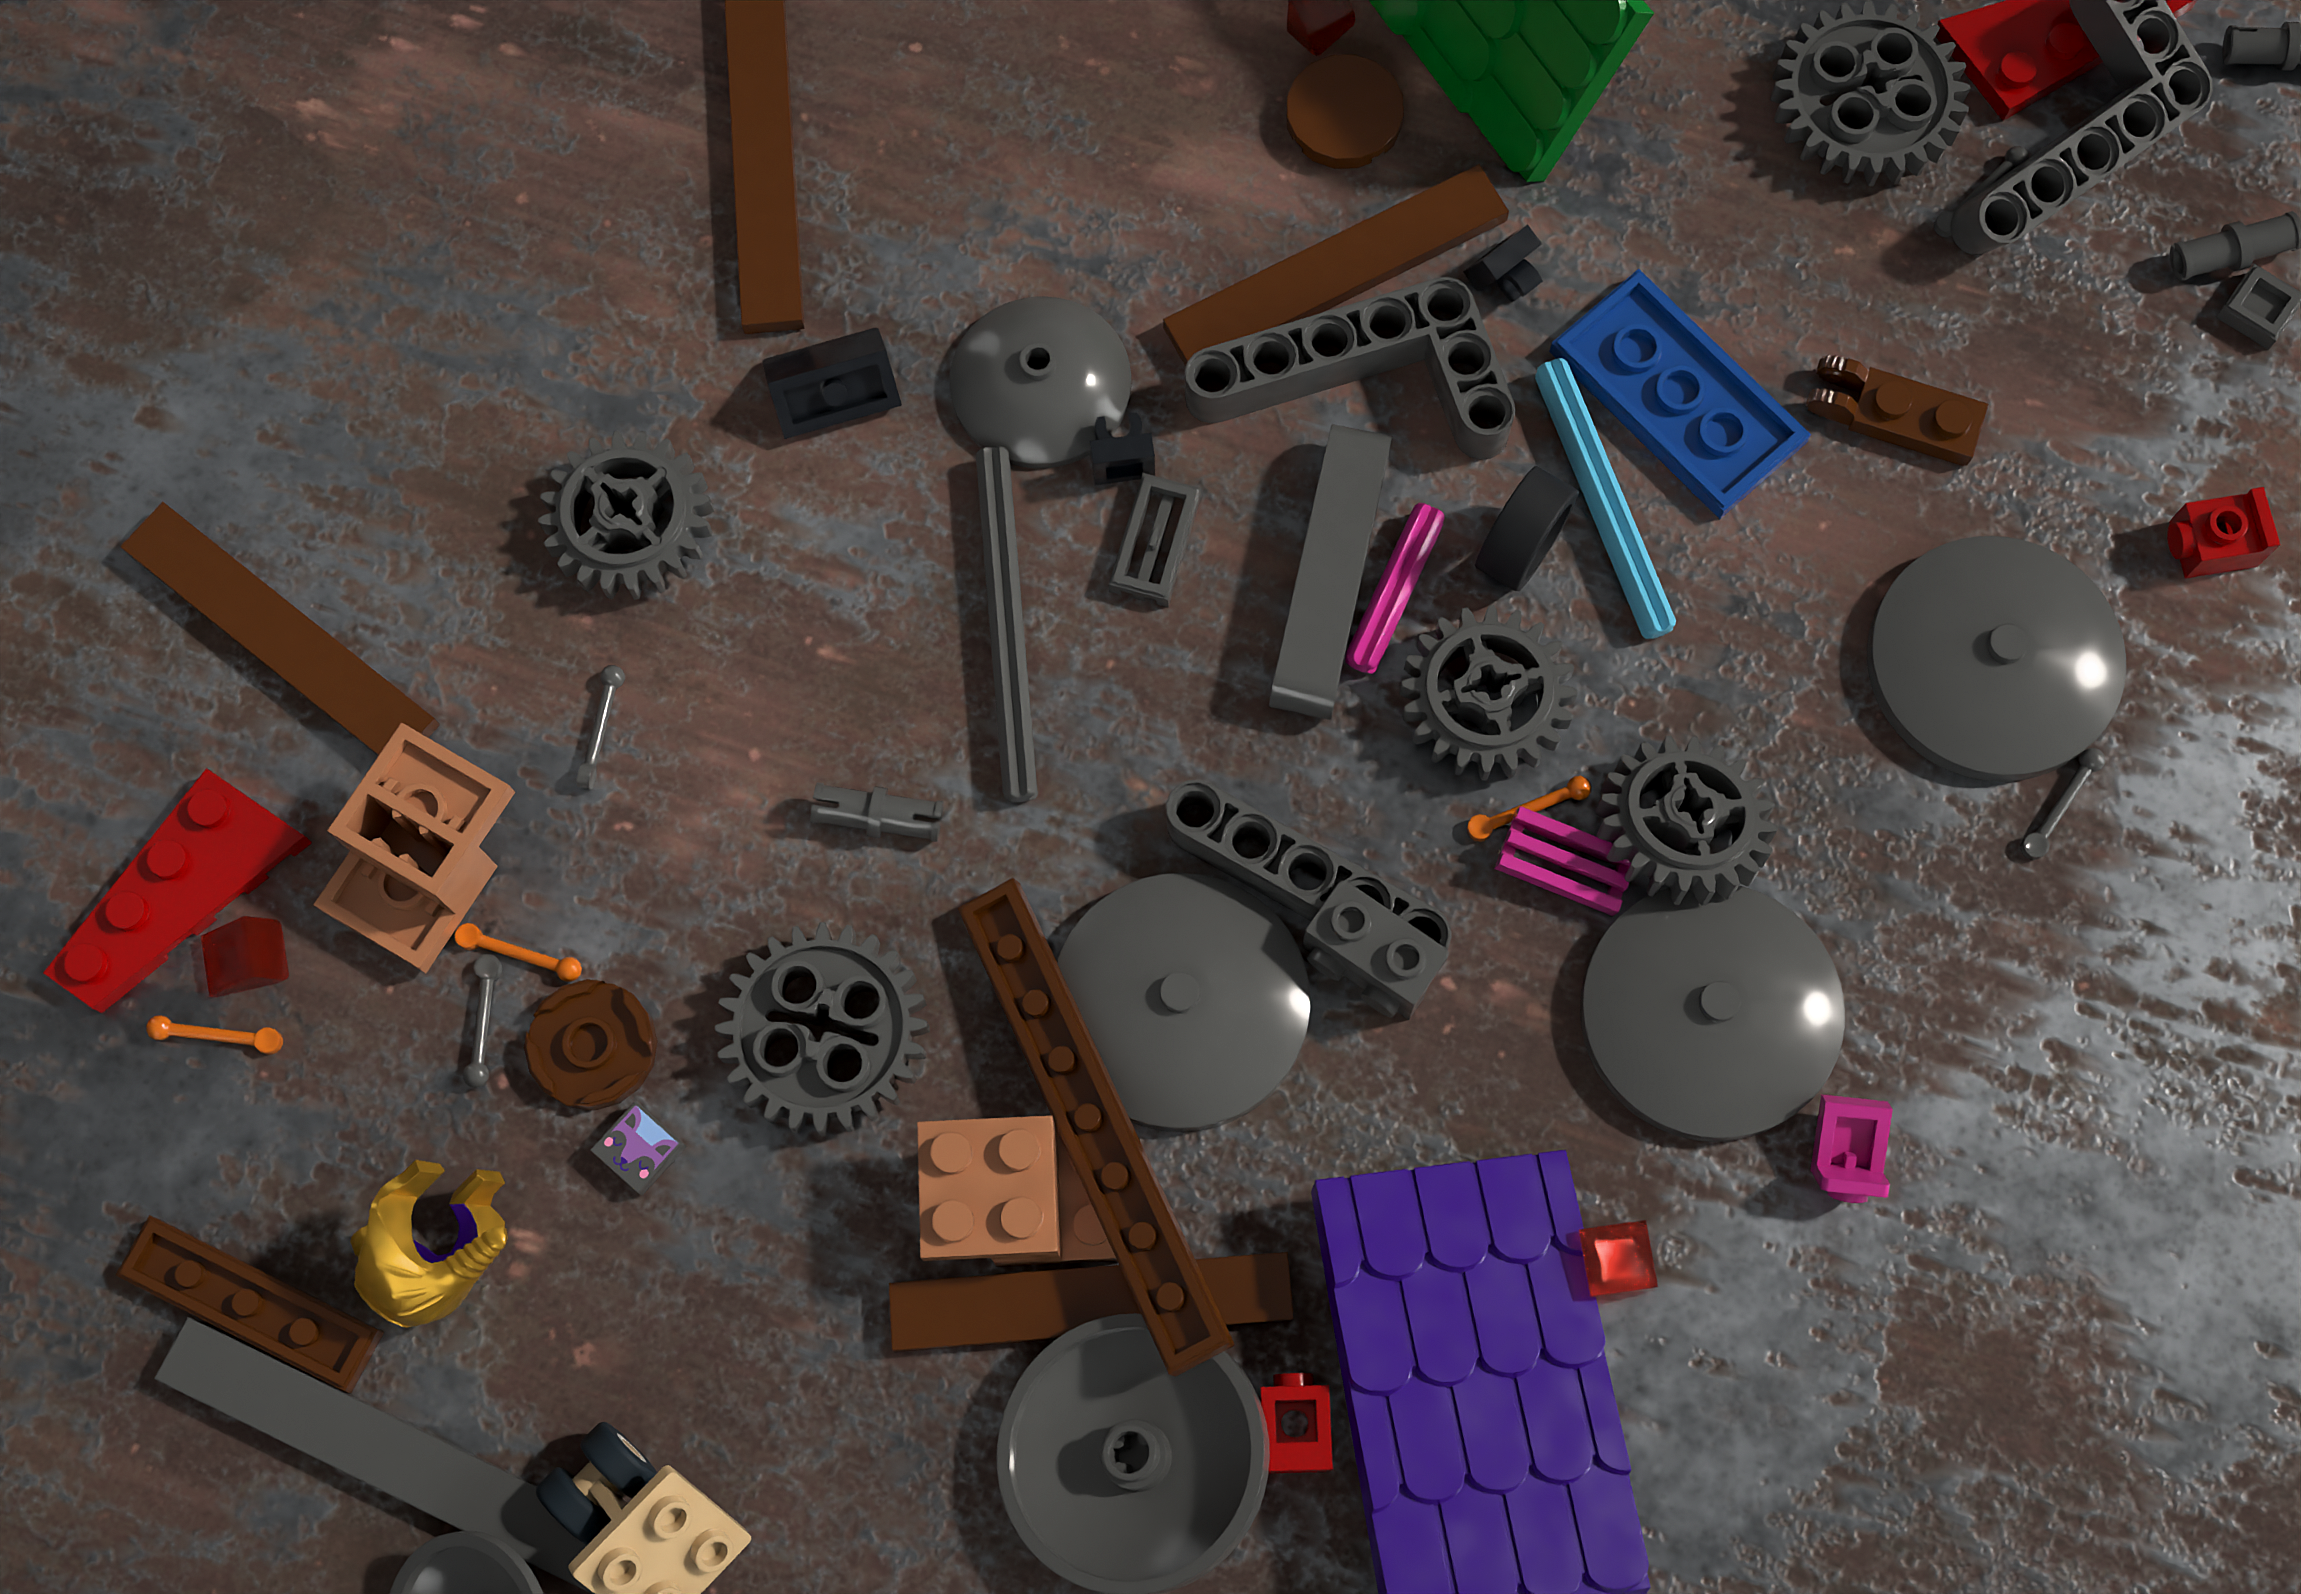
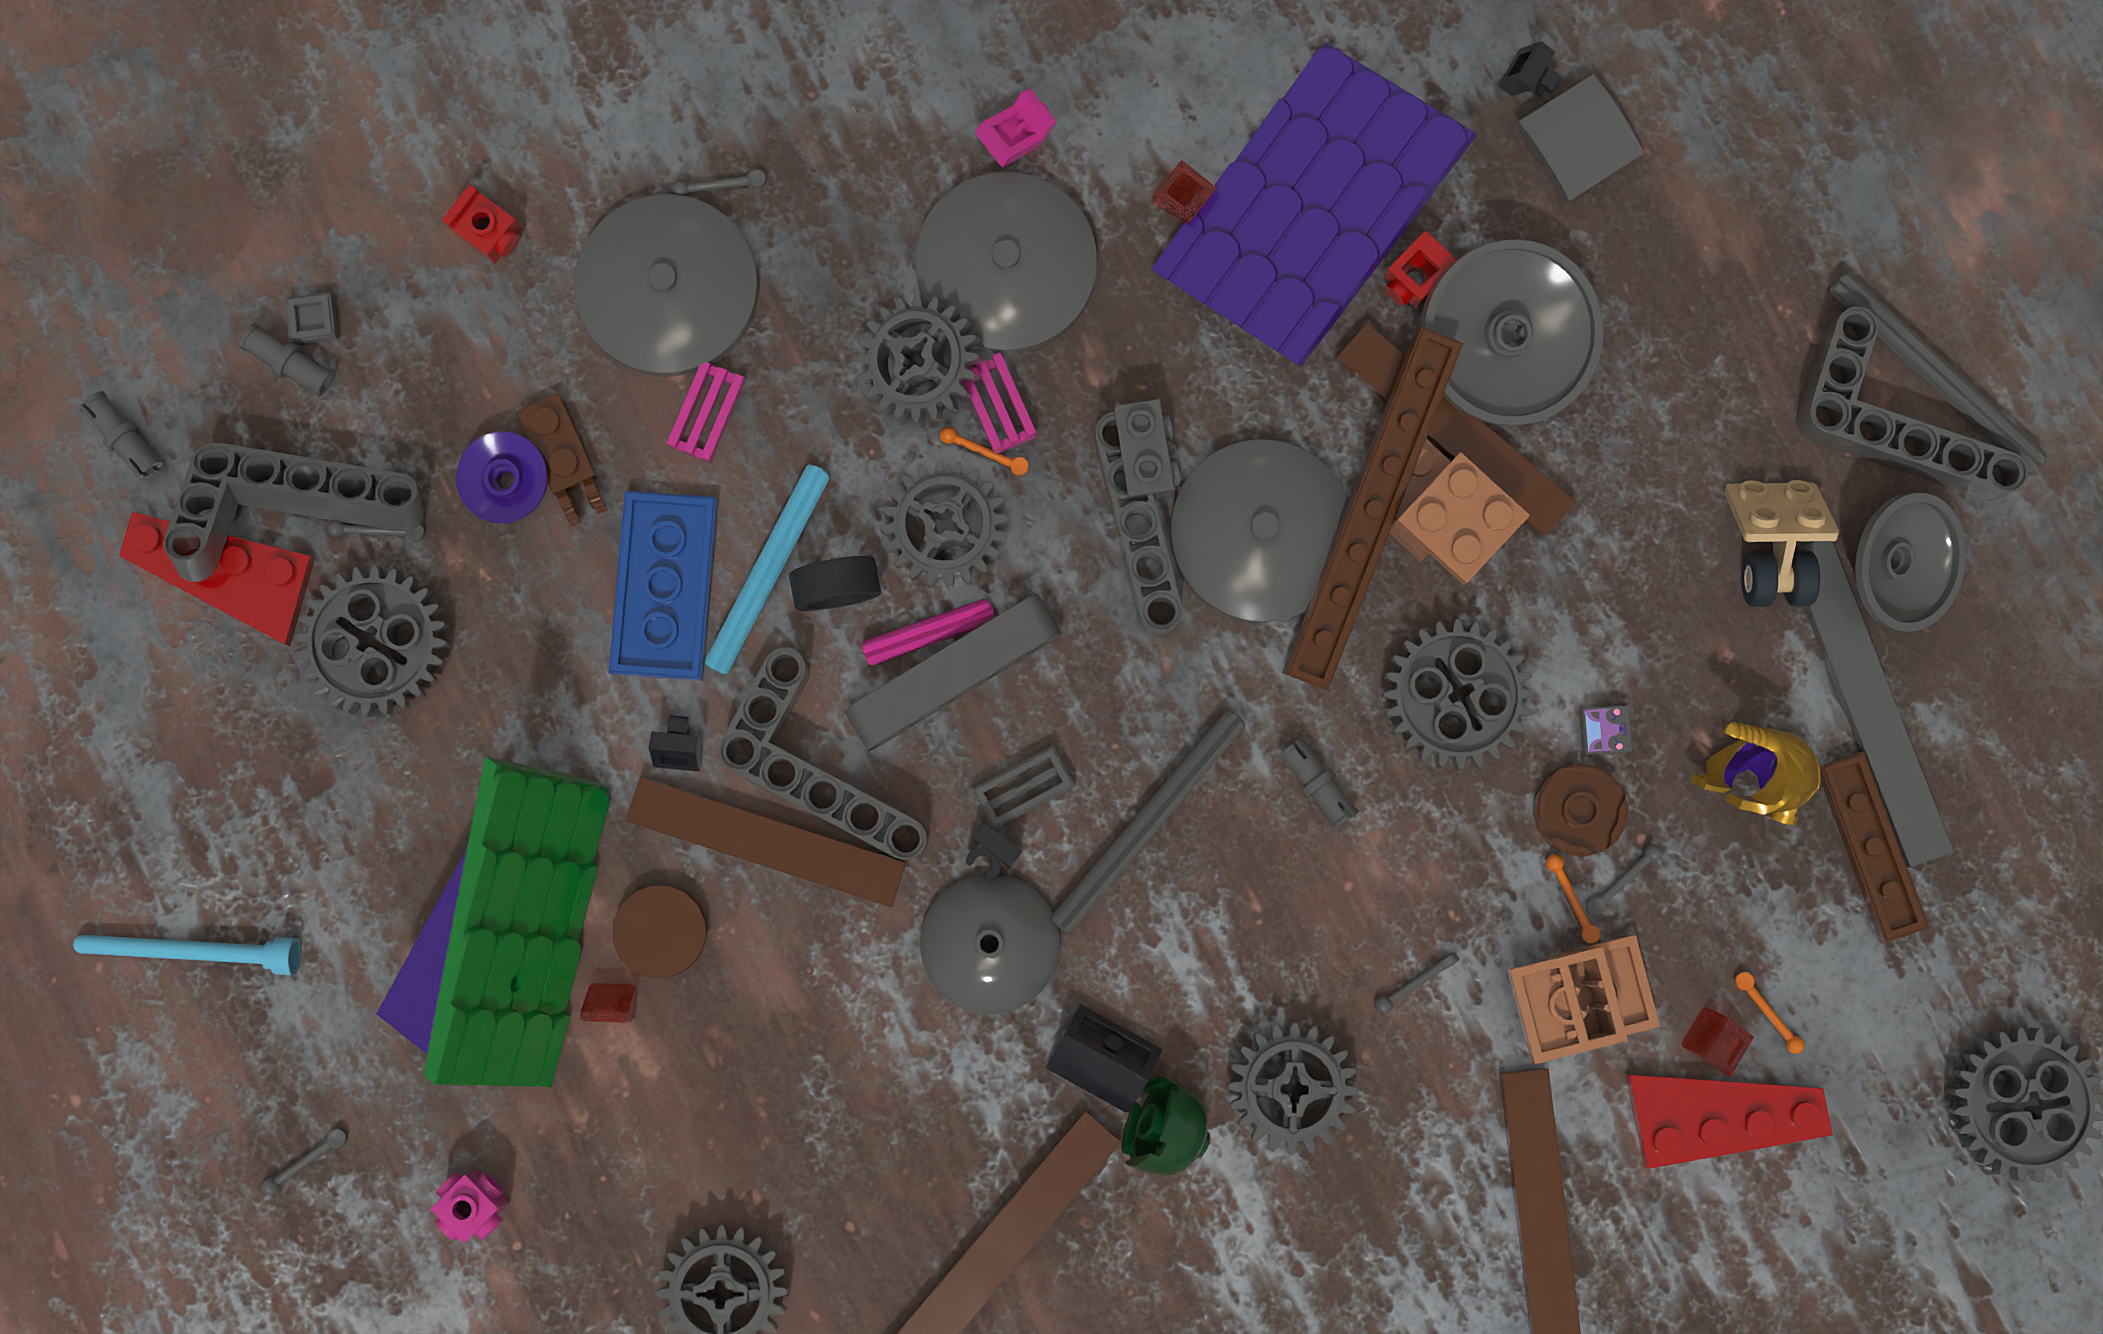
camera: 140 degrees left, 10 degrees up
none -> dark purple dish [456,432,548,524]
none -> dark pink tile [666,362,746,463]
none -> dark green cylinder [1121,1077,1210,1176]

